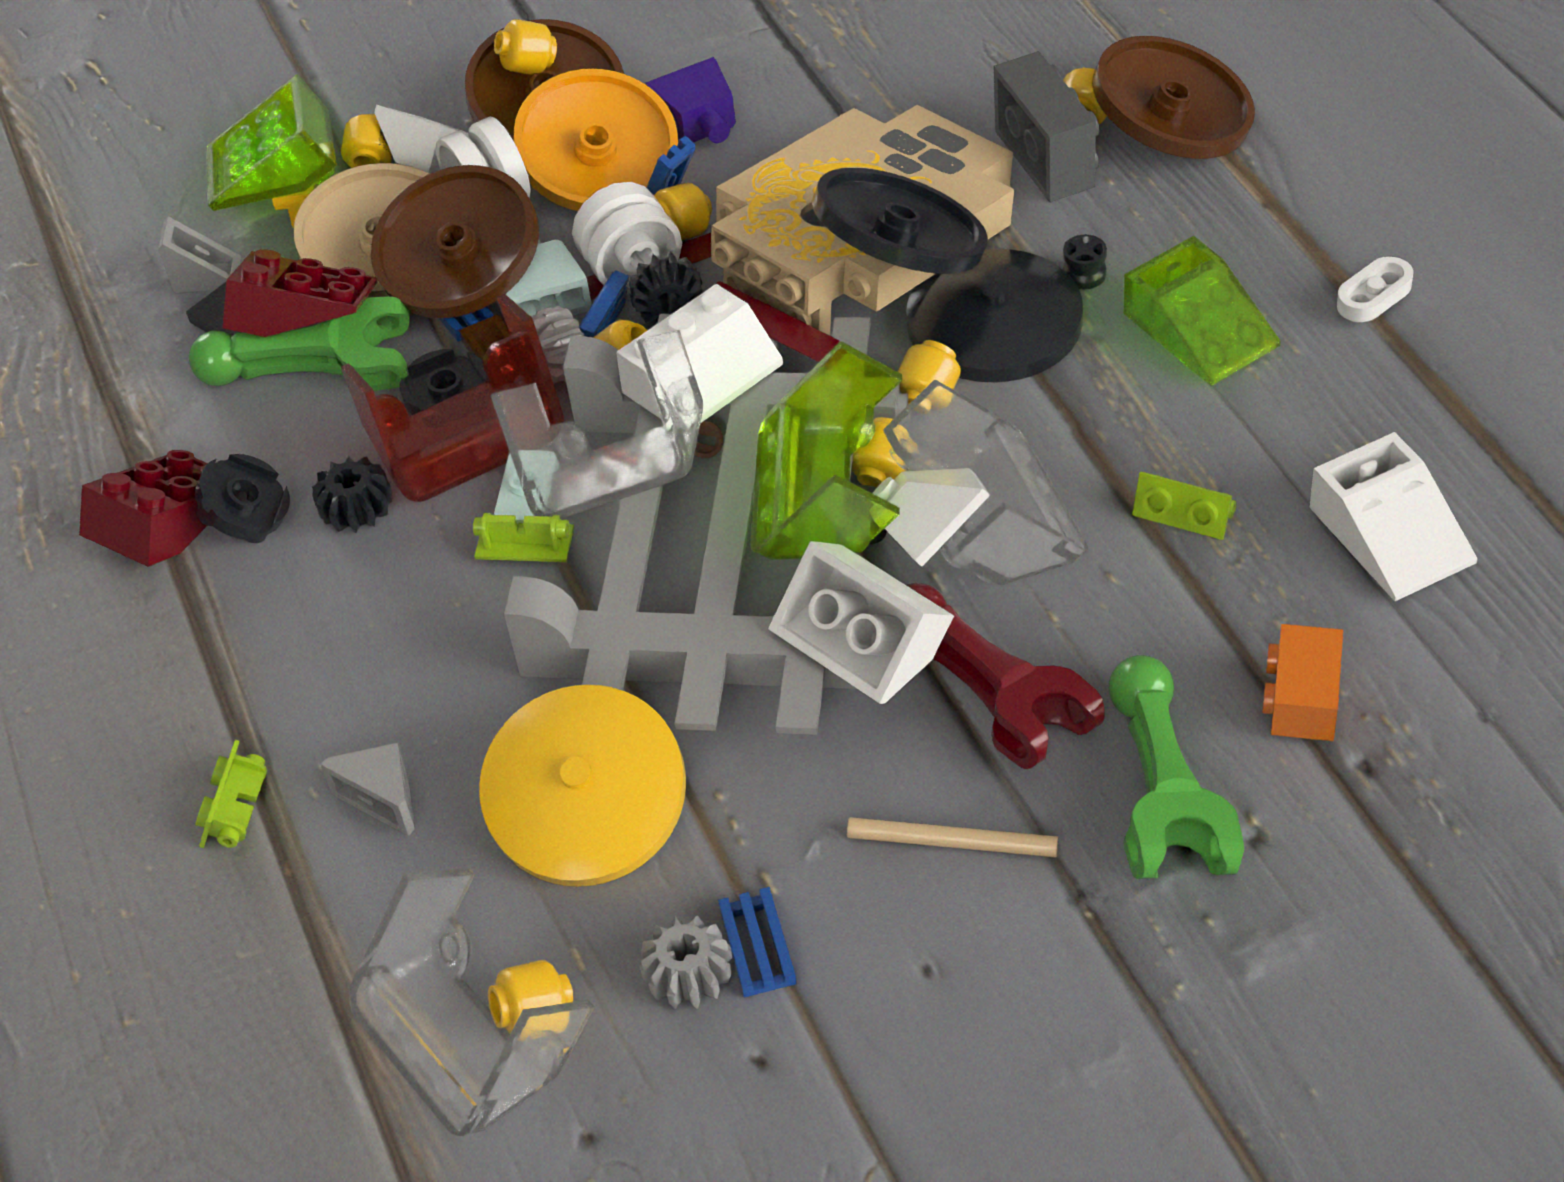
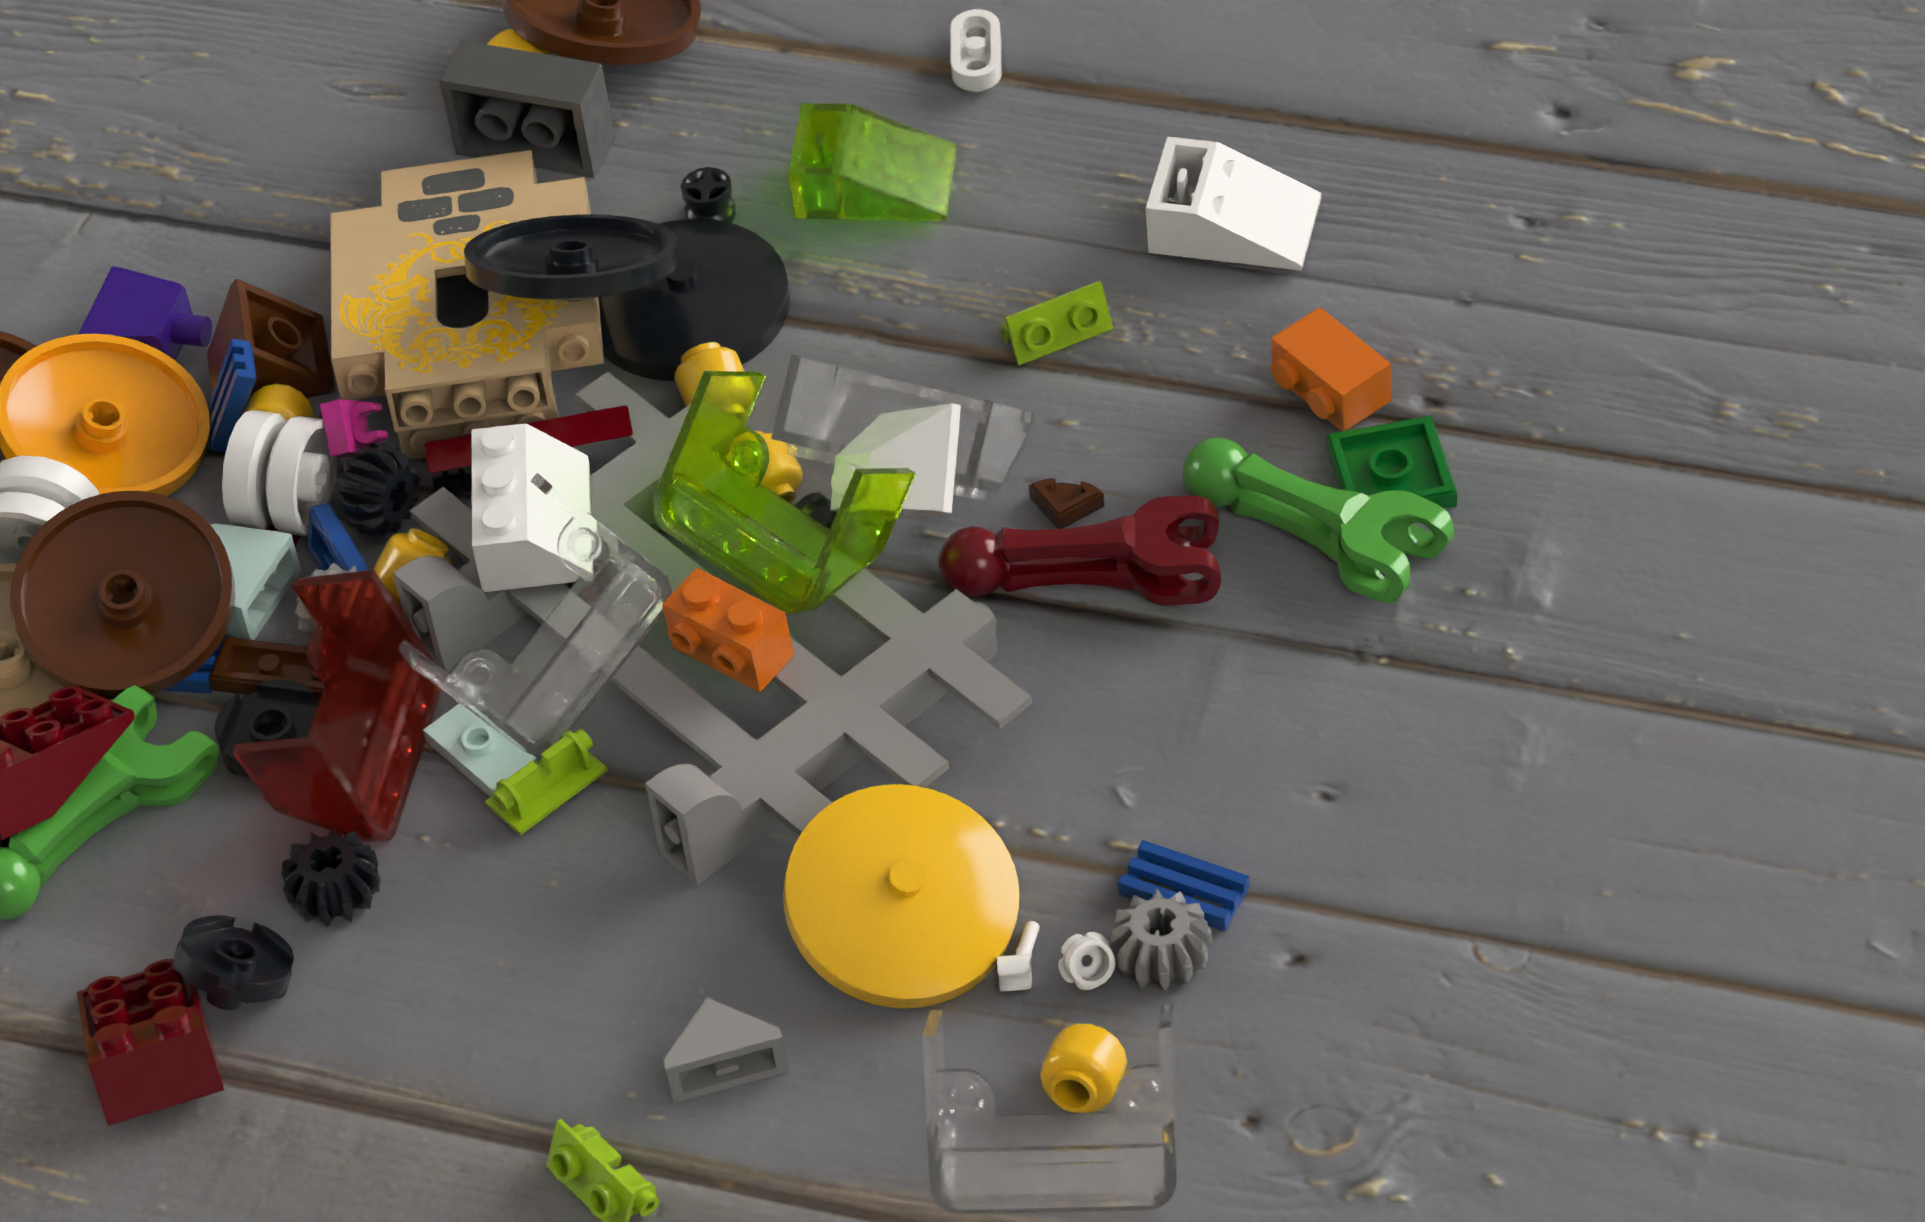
camera: 50 degrees left, 0 degrees up
white slope [768,541,954,704] -> none
tan bar [847,817,1058,857] -> none
none -> reddish brown slope [207,279,334,400]
none -> dark pink tile [320,399,388,458]
none -> orange brick [662,567,794,693]
none -> white hand [997,921,1040,992]
none -> reddish brown tile [1029,478,1105,529]
none -> white plate [1058,932,1115,990]
none -> green tile [1326,415,1457,509]

